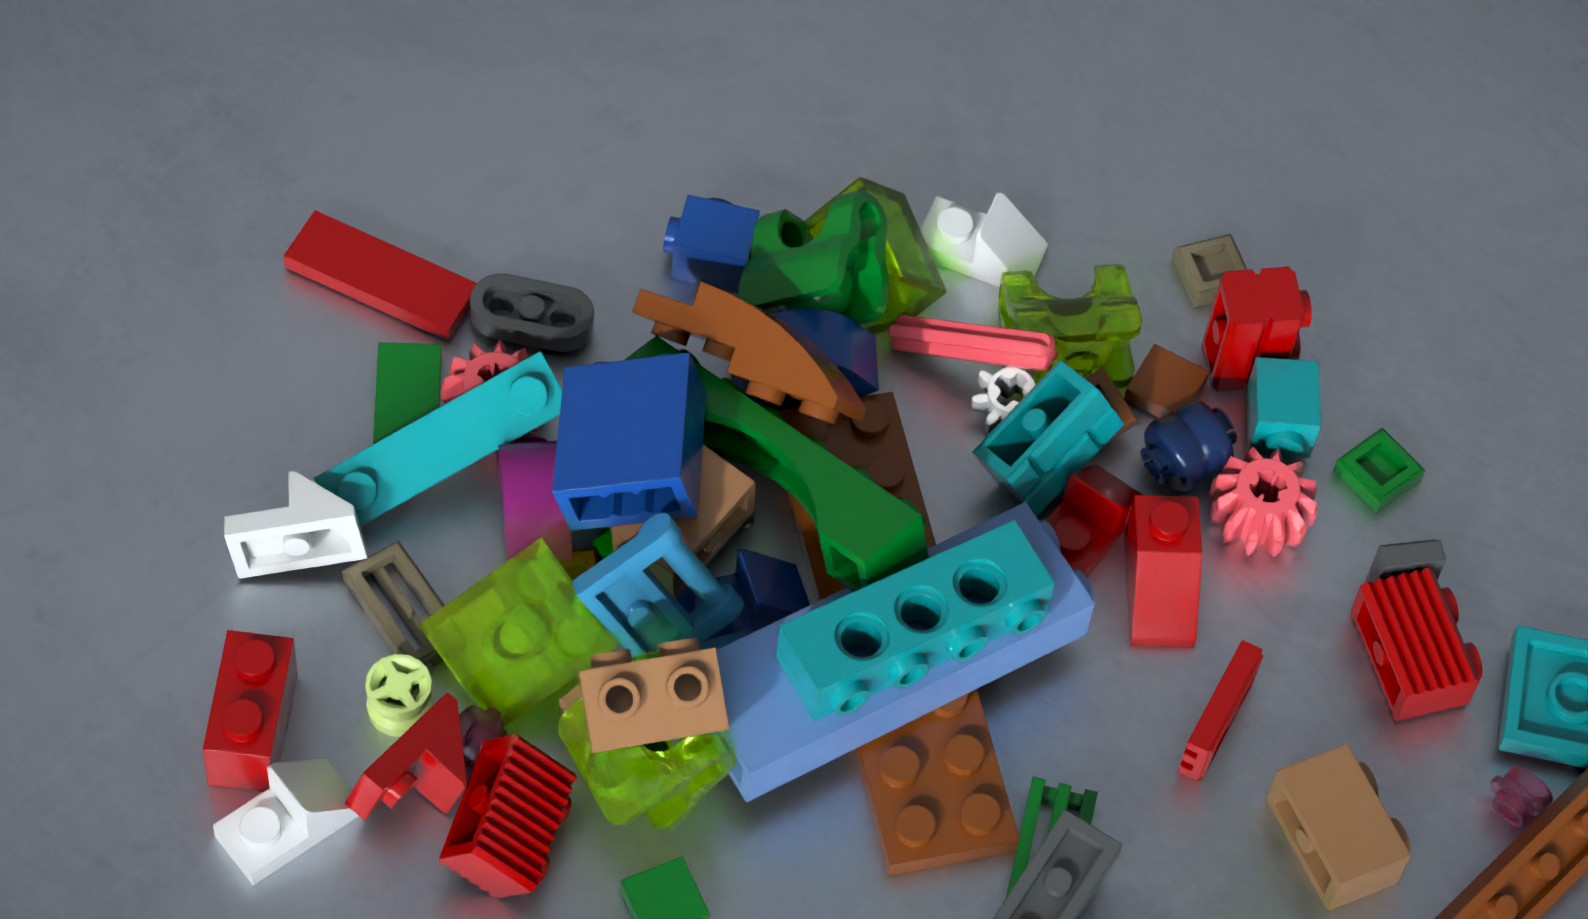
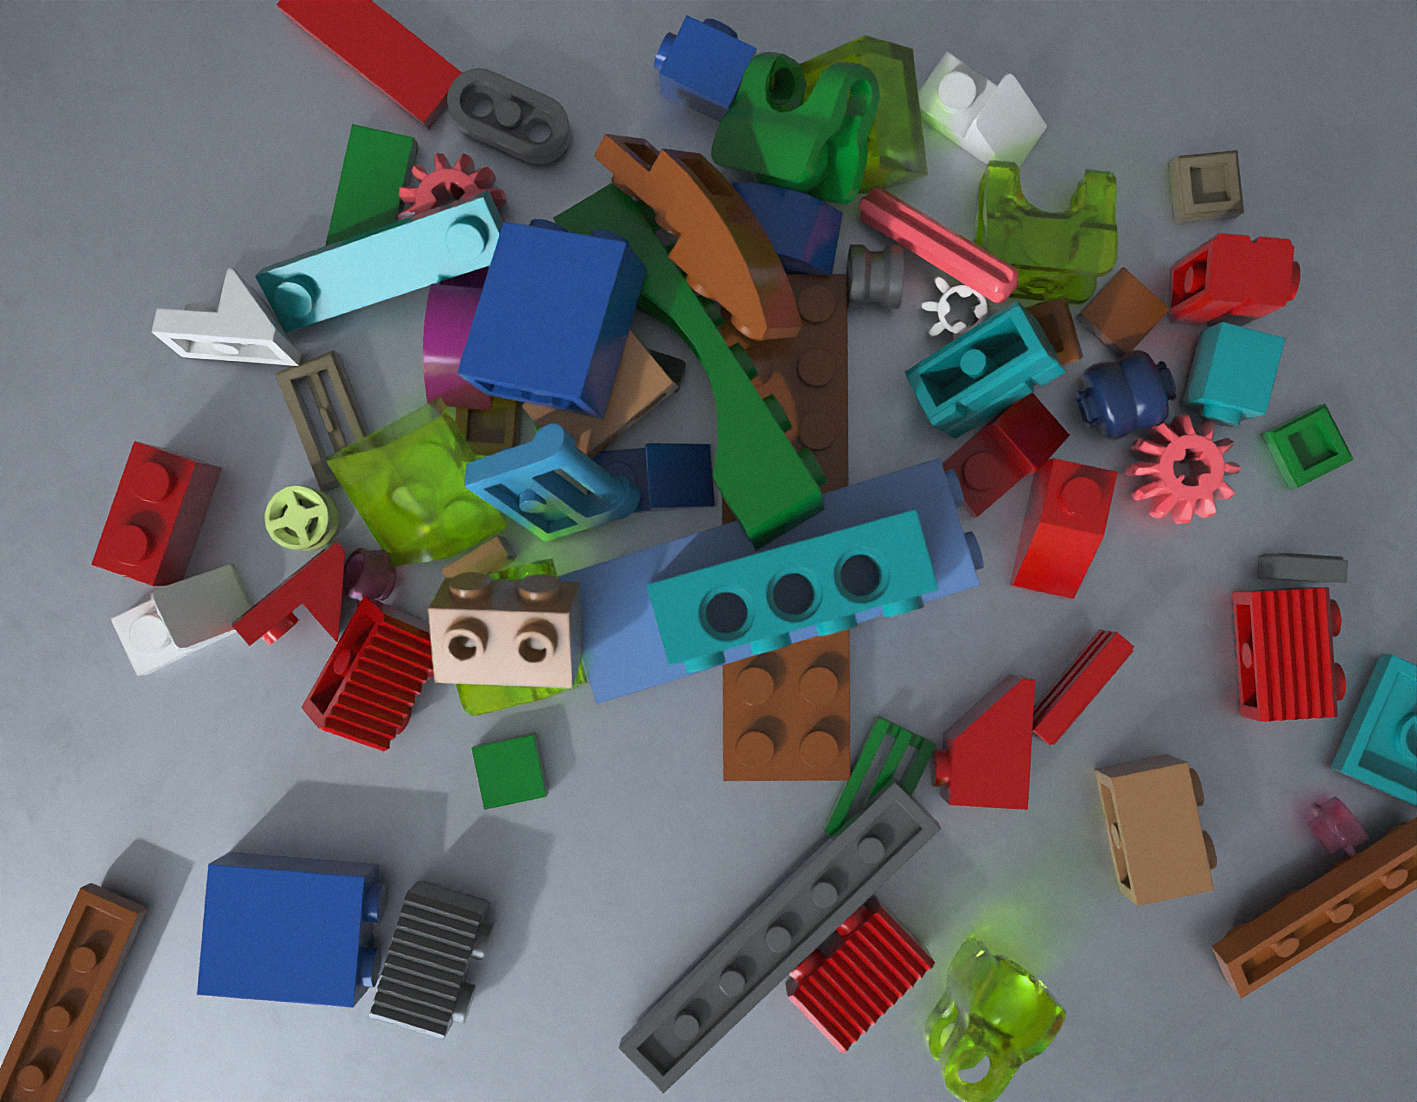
camera: 15 degrees right, 30 degrees up
none -> flat silver wheel [846,244,904,309]
none -> red slope [931,674,1035,810]

